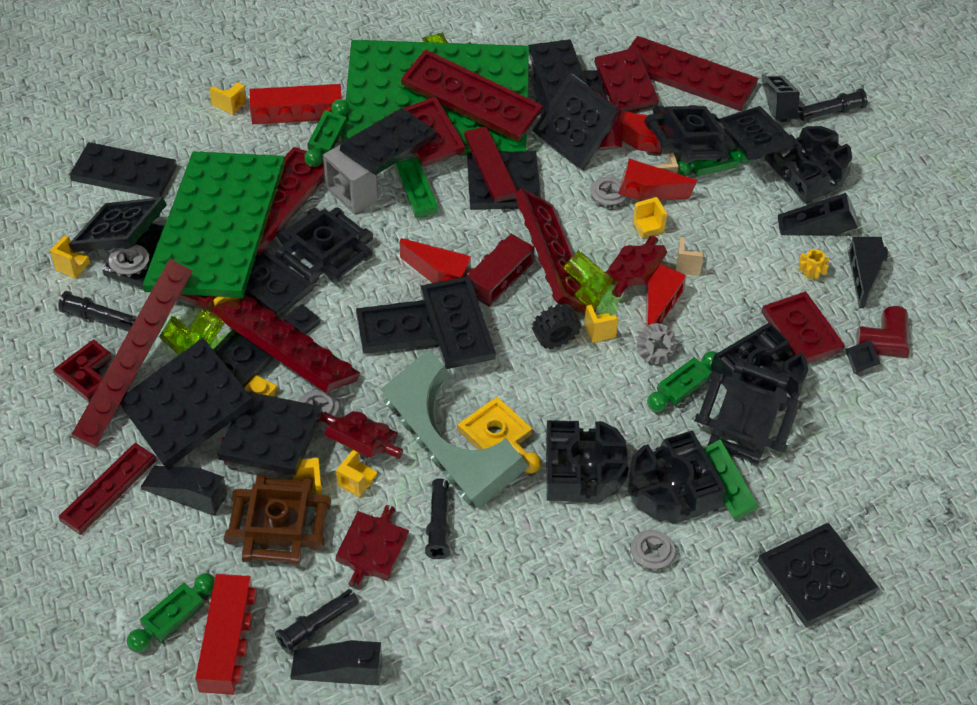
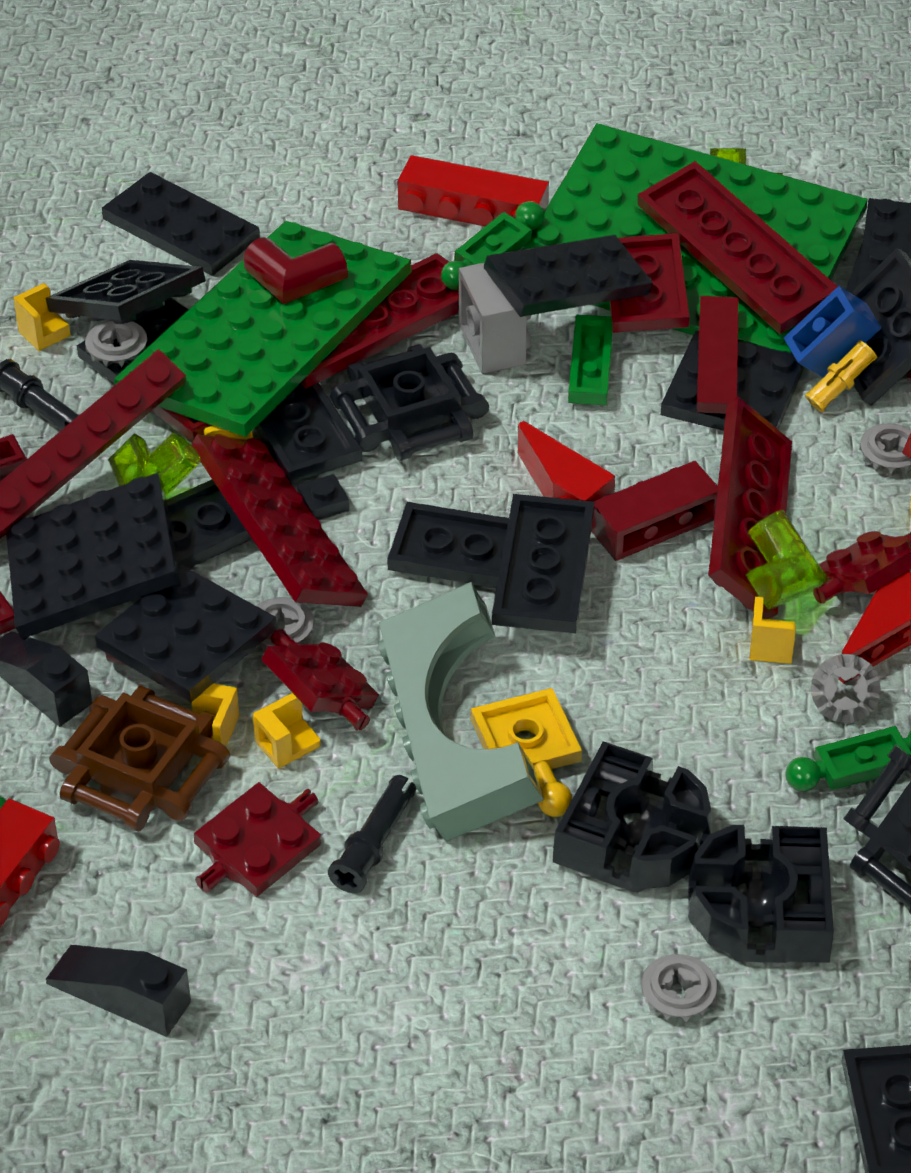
camera: 25 degrees right, 5 degrees down
yellow panel [209,82,247,115] -> none
yellow plate [244,375,278,397] -> none
black pin [275,589,359,654] -> none
black tyre [532,304,581,349] -> none
green plate [704,439,760,521] -> none
none -> dark red brick [244,237,348,304]
none -> blue brick [784,286,881,378]
none -> yellow pin [805,340,877,413]

